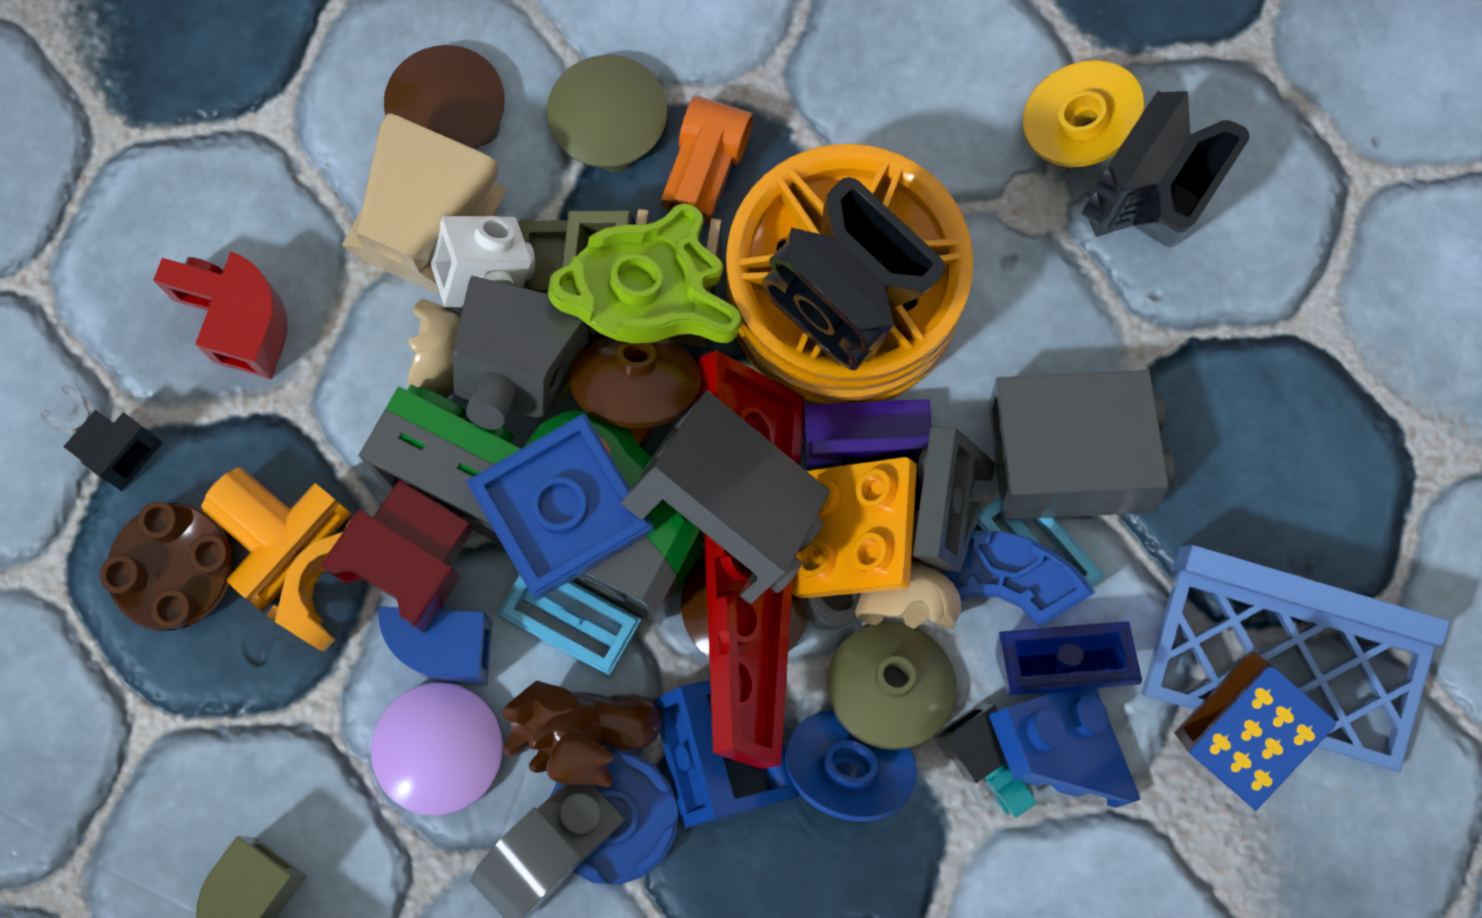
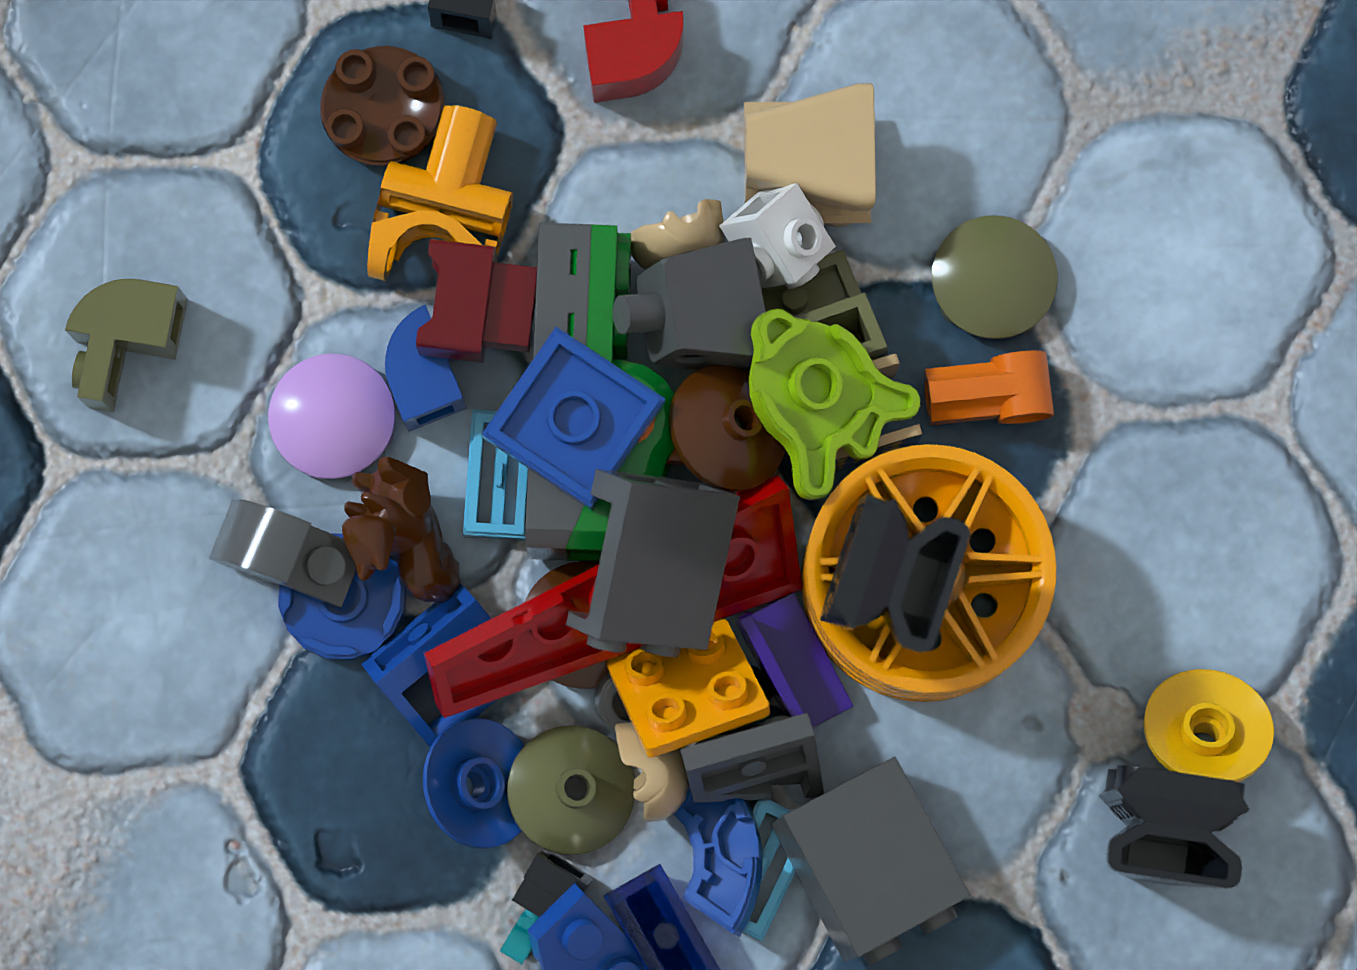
camera: 65 degrees right, 5 degrees up
reddish brown dish [384,45,505,149] -> none

